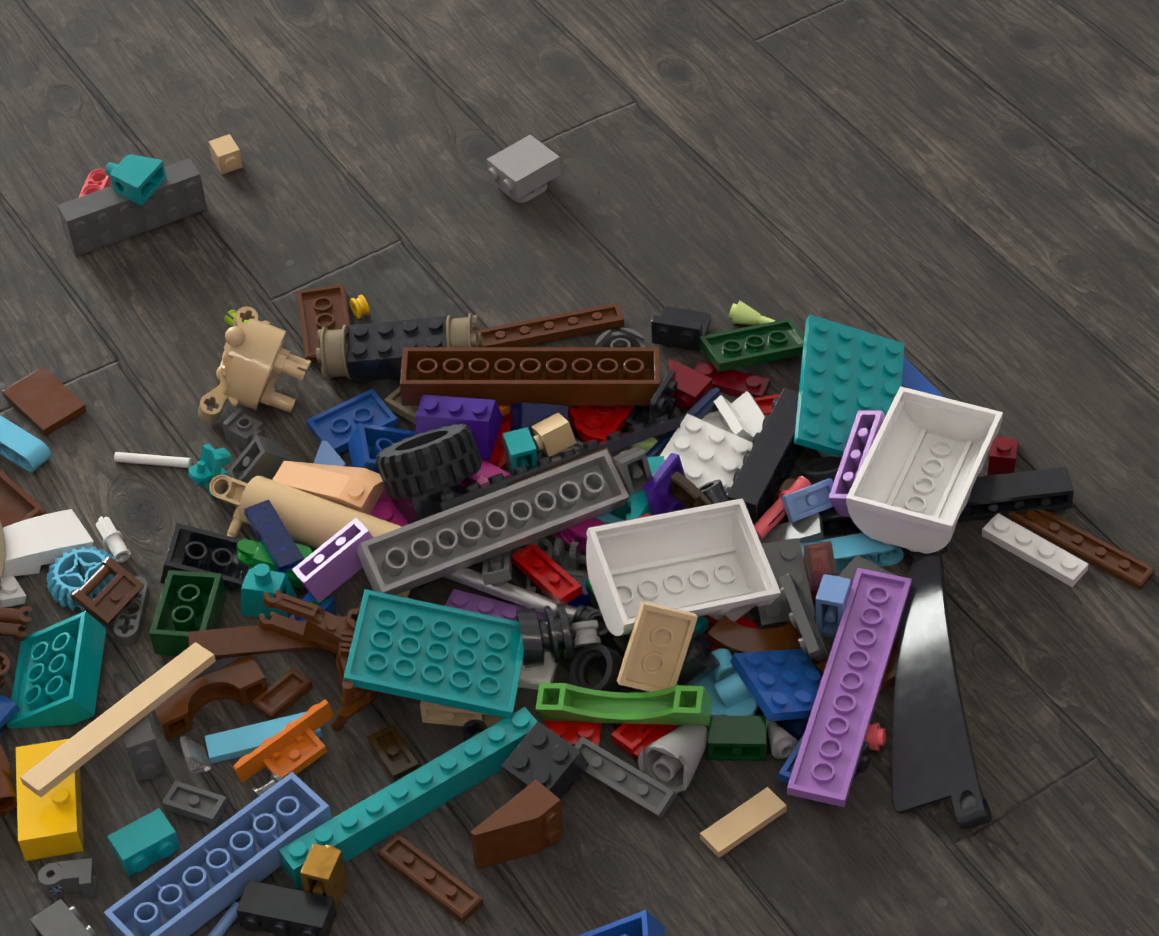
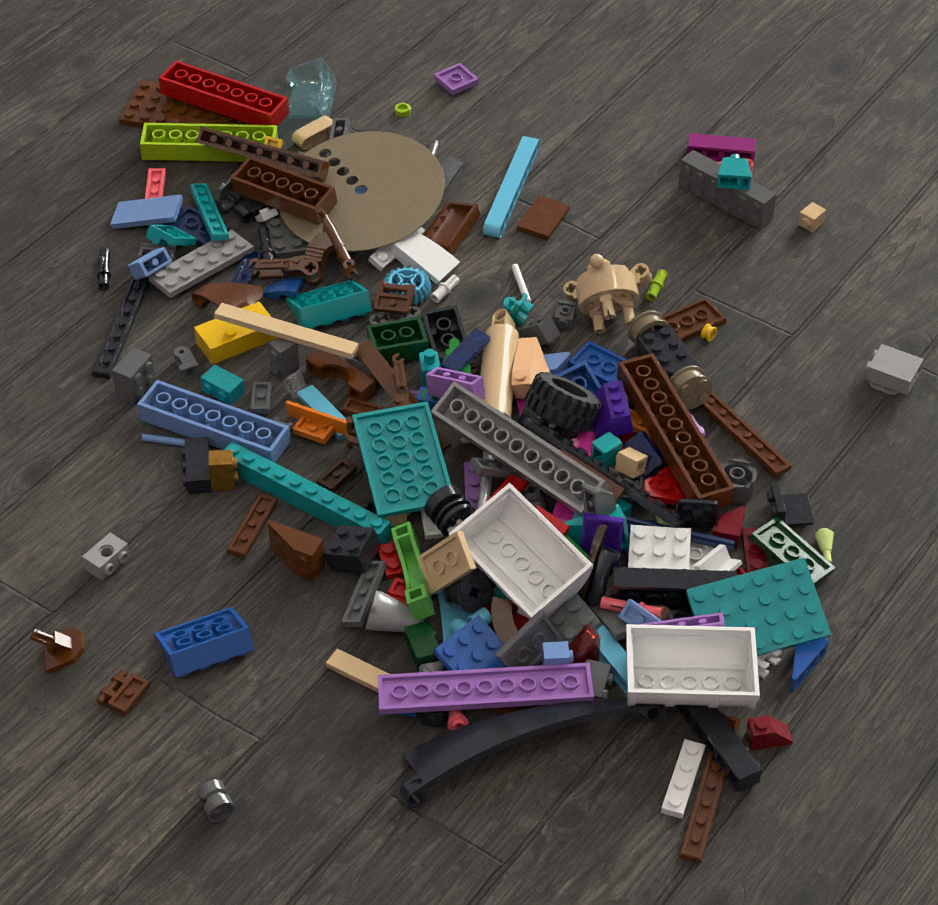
camera: 65 degrees right, 0 degrees up
none -> magenta brick [687,133,756,164]

